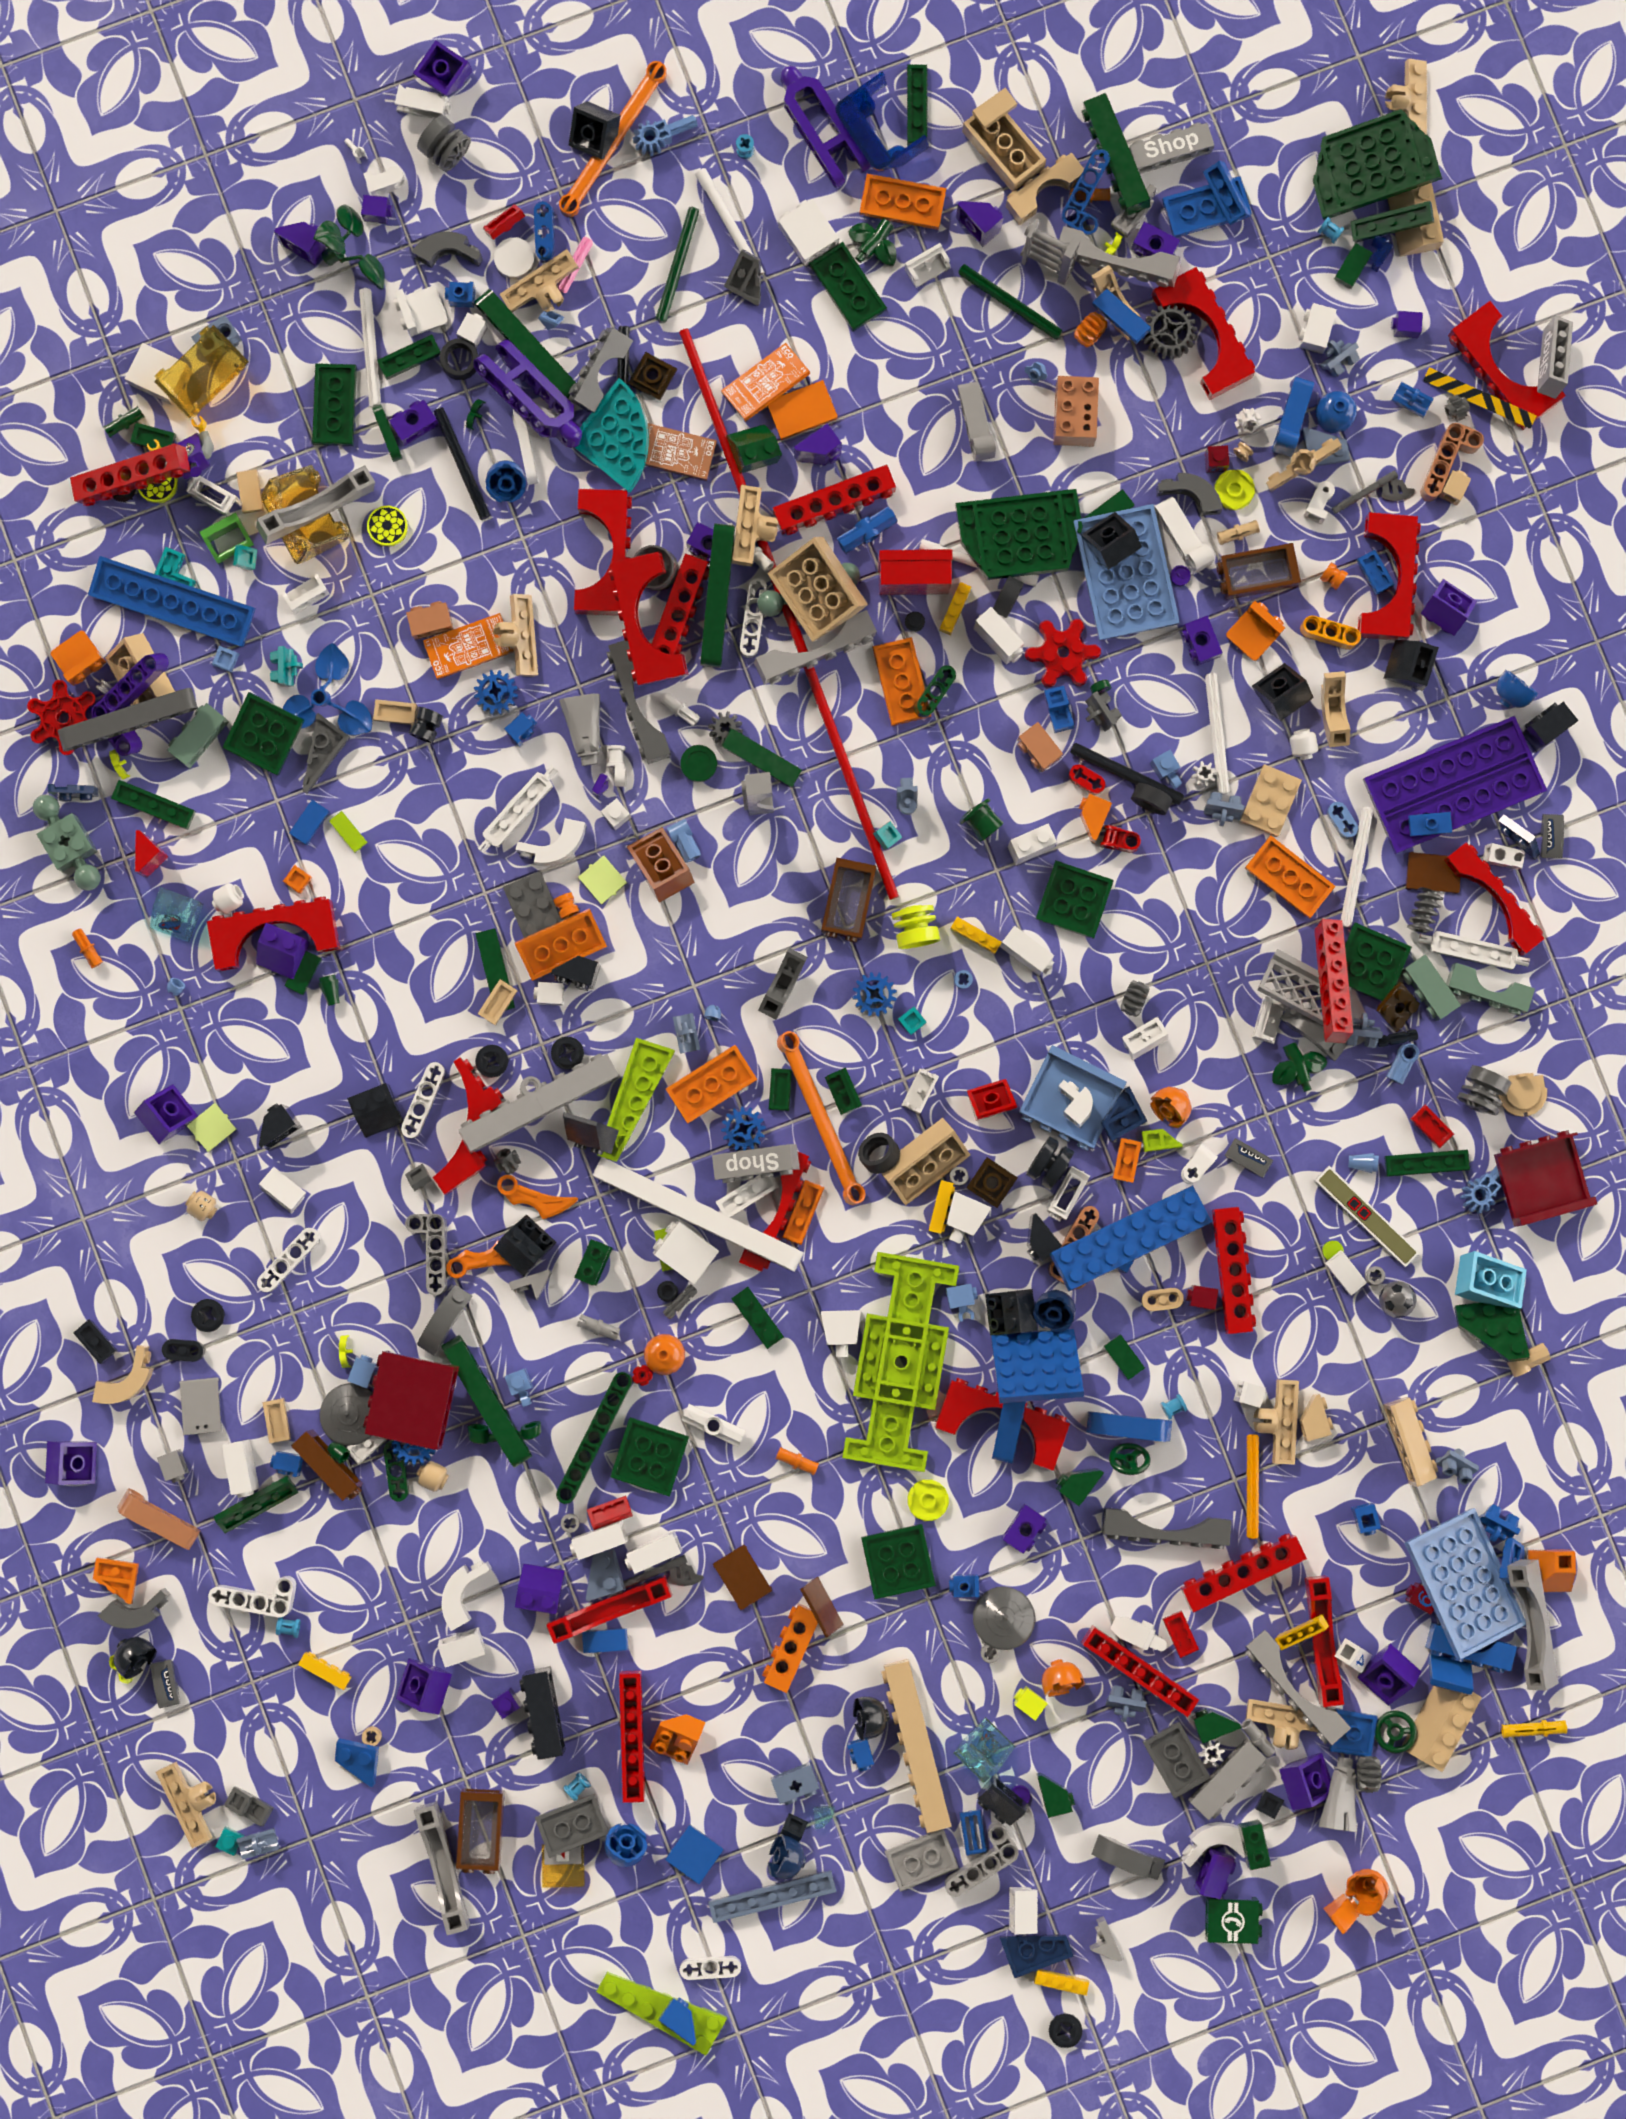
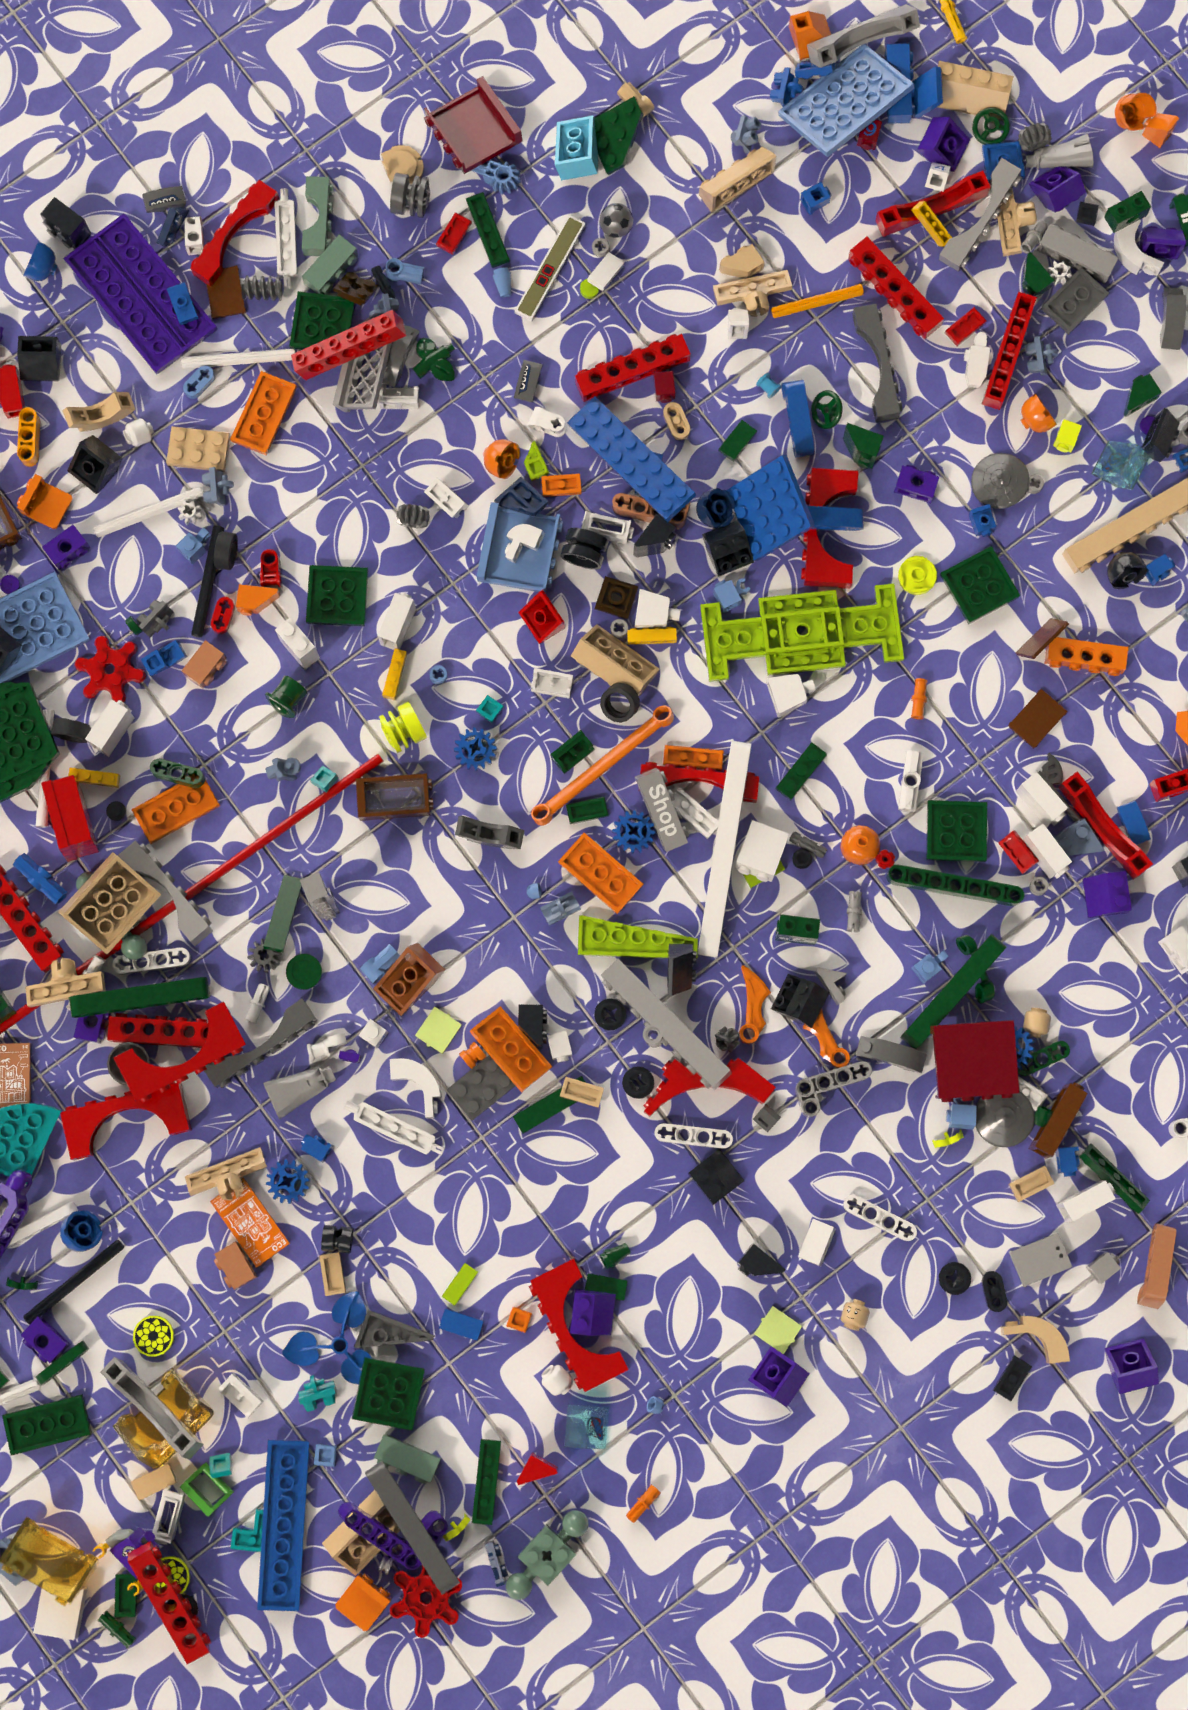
camera: 105 degrees left, 5 degrees down
white arch [442,1561,492,1631] -> none

